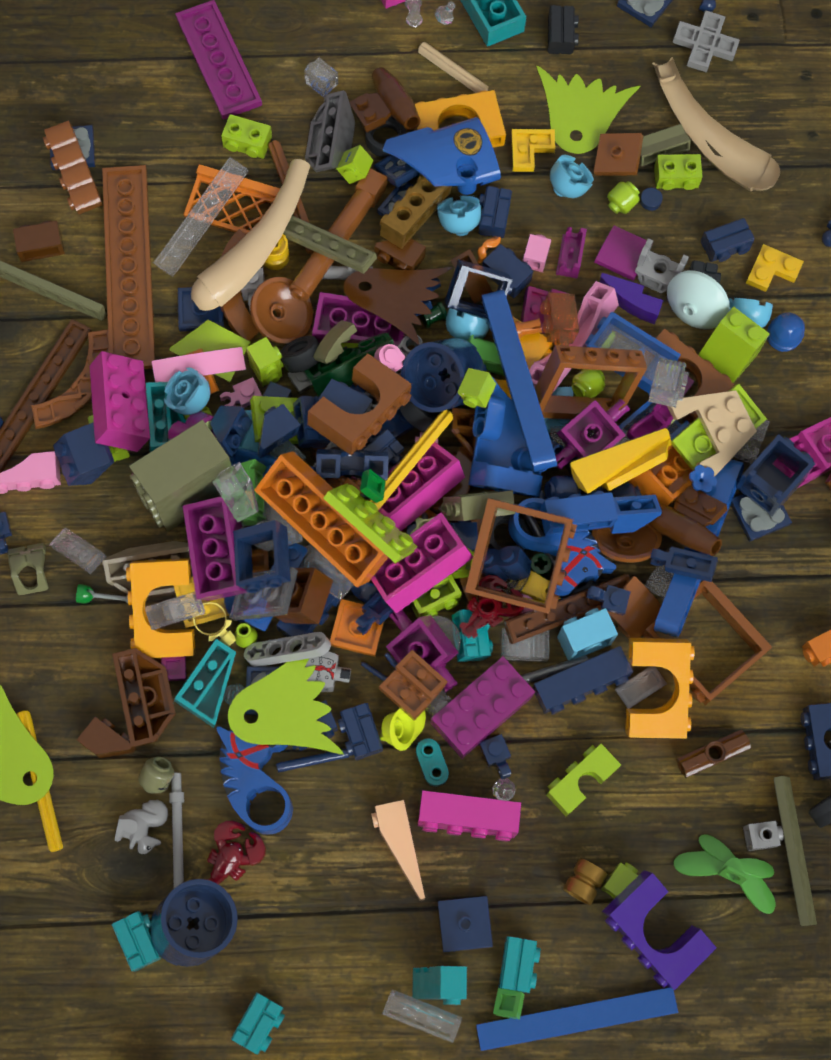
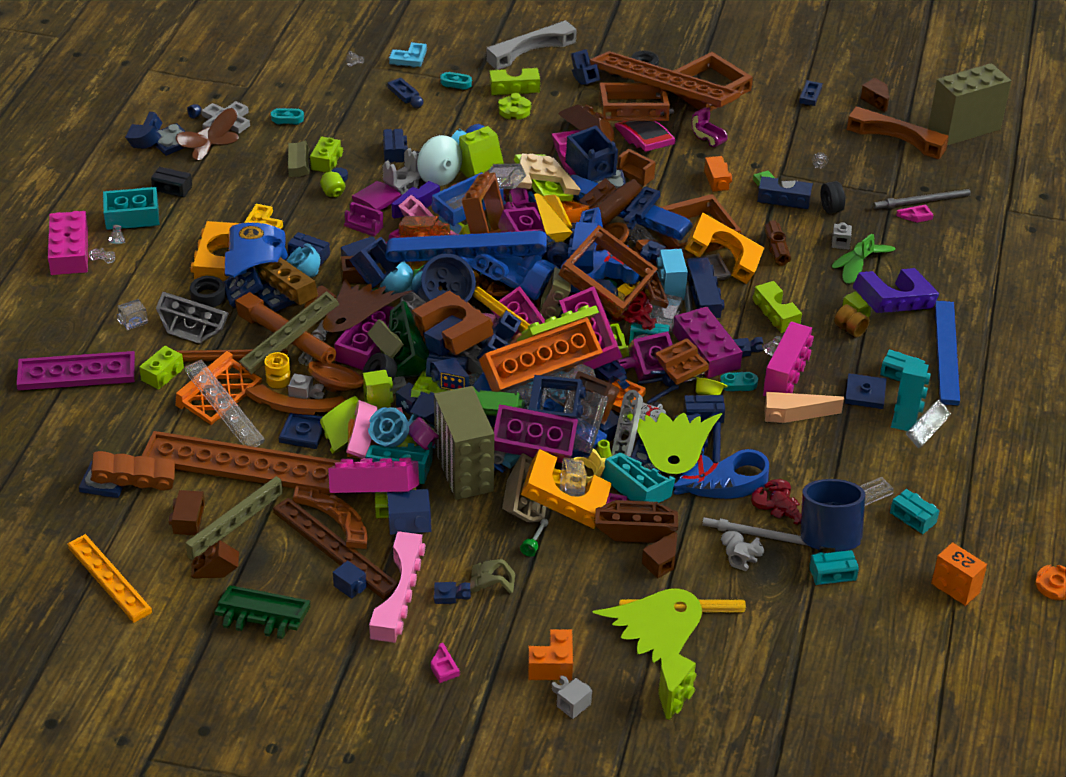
camera: 70 degrees left, 30 degrees down
clear plate [49,527,107,574] -> none
olive head [138,757,174,794] -> none
tan animal [191,159,310,311] -> none
clear slope [213,462,259,522] -> none
lime brick [336,145,373,184] -> none
reddish brown plate [349,67,421,132] -> none
green plate [360,469,386,503] -> none
bright pink plate [374,344,406,372] -> none
tan axle [418,42,489,93] -> none
lime brick [458,368,496,408] -> none
orange piece [477,236,501,264] -> none
bright green plate [493,988,525,1020] -> none
bright pink brick [523,234,551,272] -> none
lime piece [536,66,640,154] -> none
medium azure cylinder [550,155,594,198] -> none
dark orange plate [594,133,643,176] -> none
tan animal [653,57,780,192] -> none
blue plant [689,465,717,493] -> none
yellow plate [746,244,804,292] -> none
olive tile [774,776,817,926] -> none
none -> reddish brown piece [176,108,238,160]
none -> teal plate [271,108,304,124]
none -> dark orange panel [617,149,656,186]
none -> clear tile [860,477,894,505]

